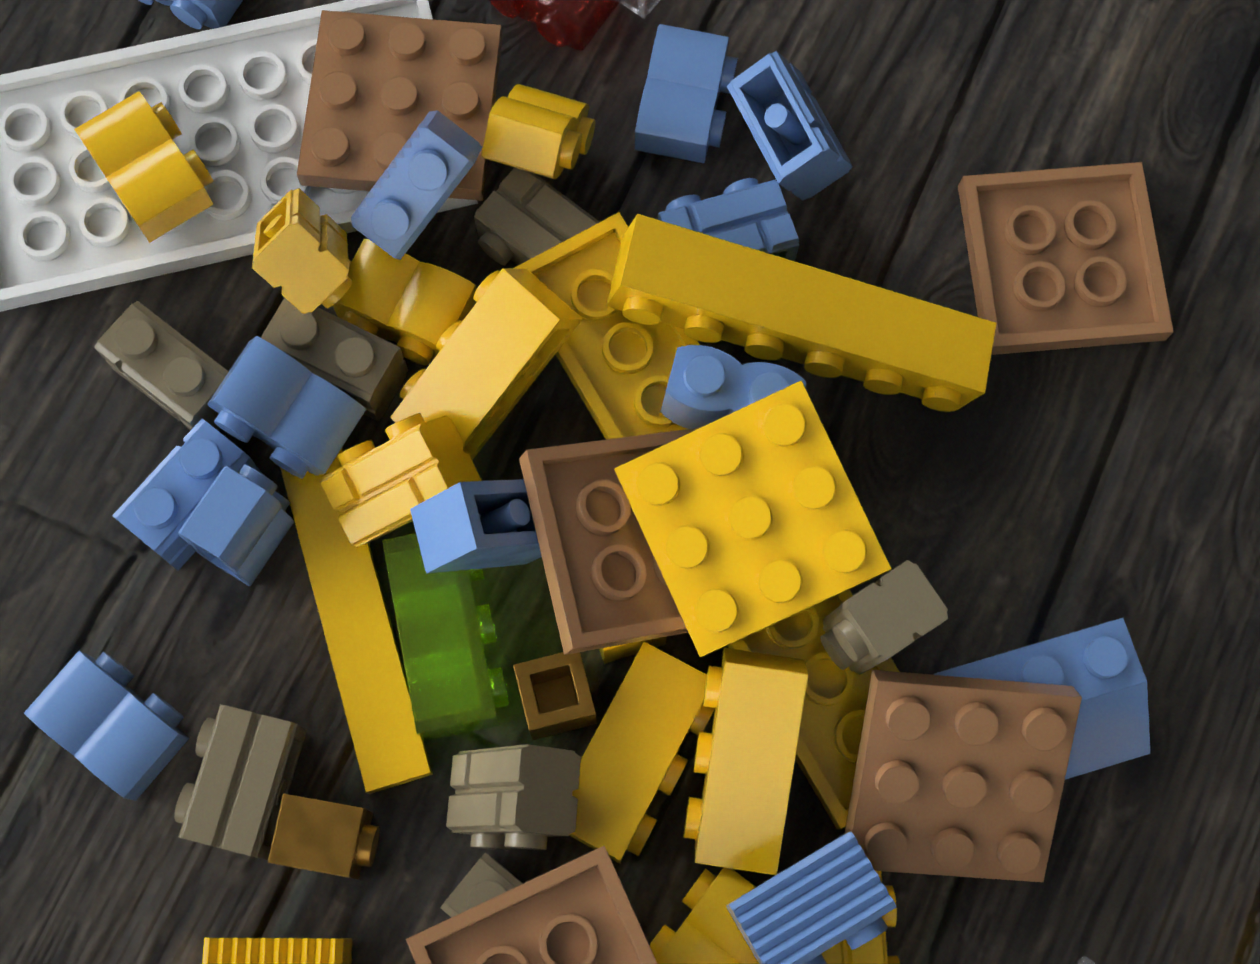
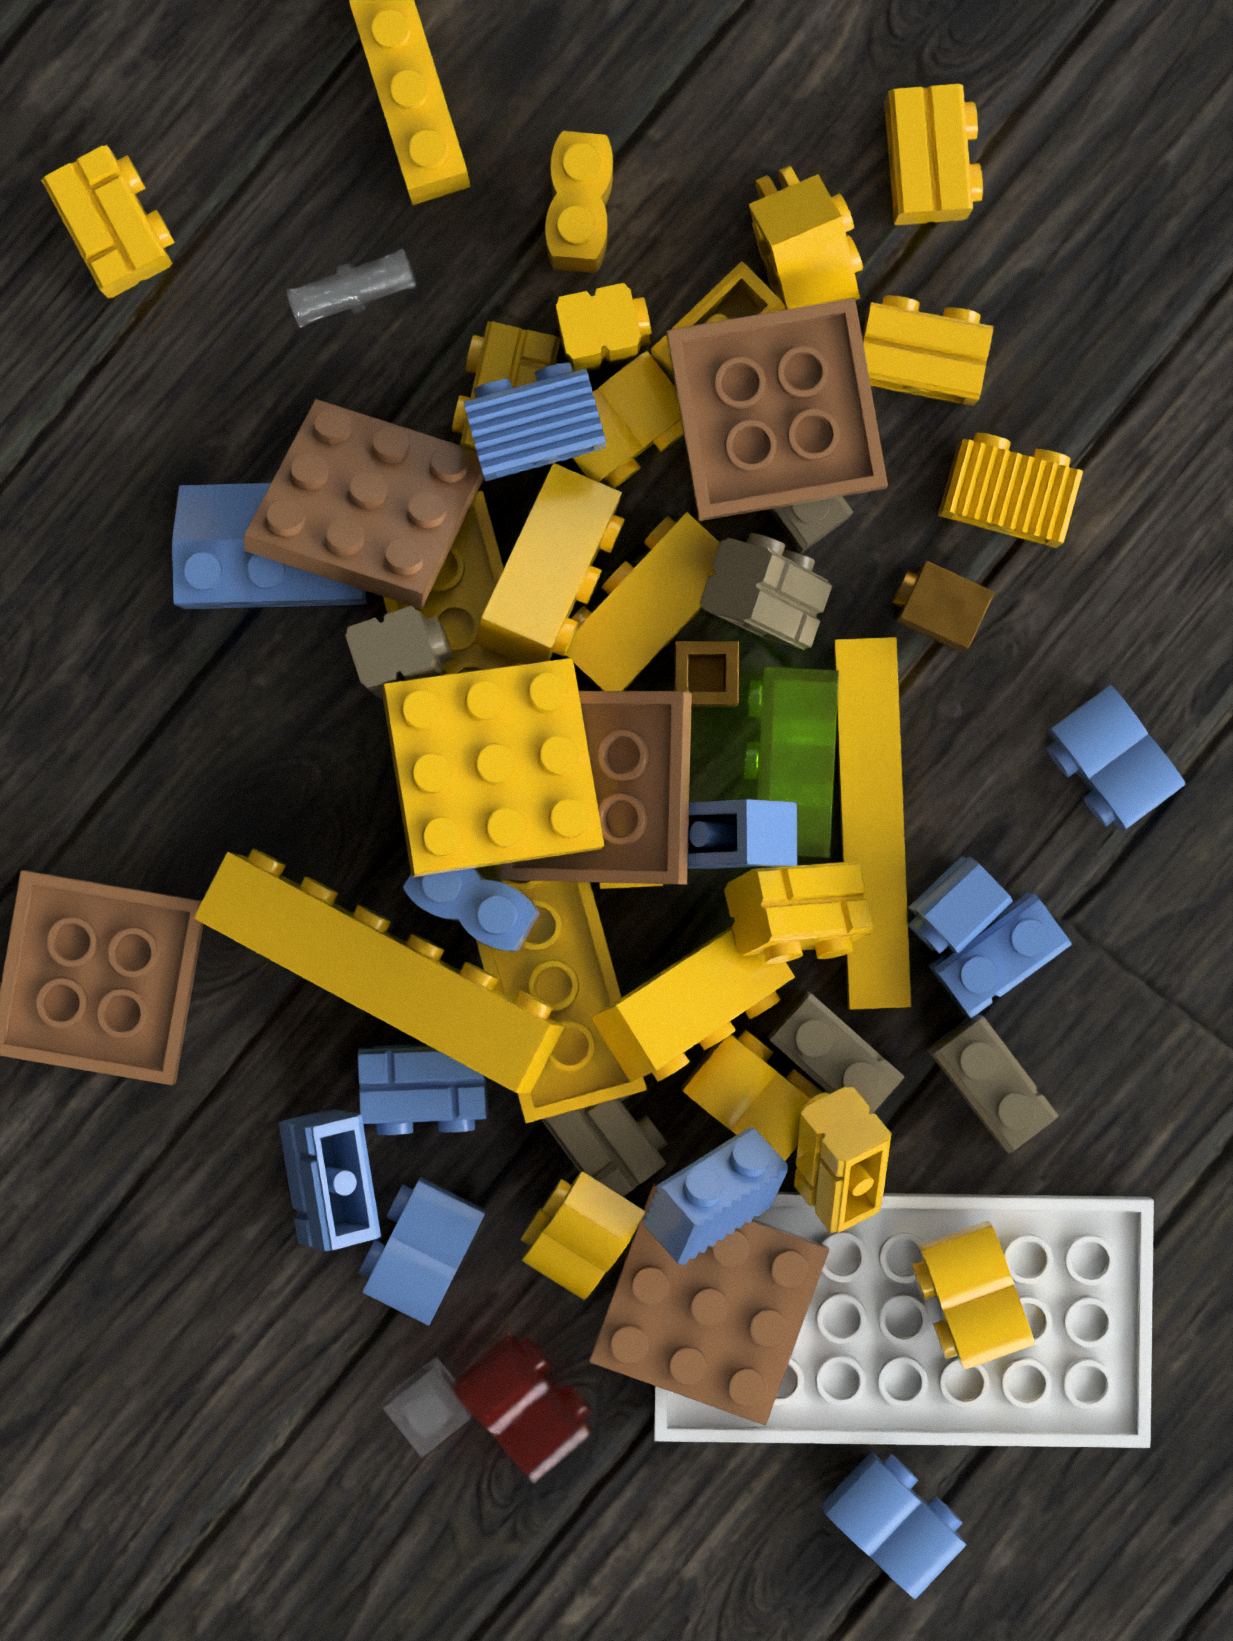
camera: 160 degrees left, 15 degrees up
dark tan brick [174,704,307,860] -> none
medium blue brick [207,336,366,479] -> none

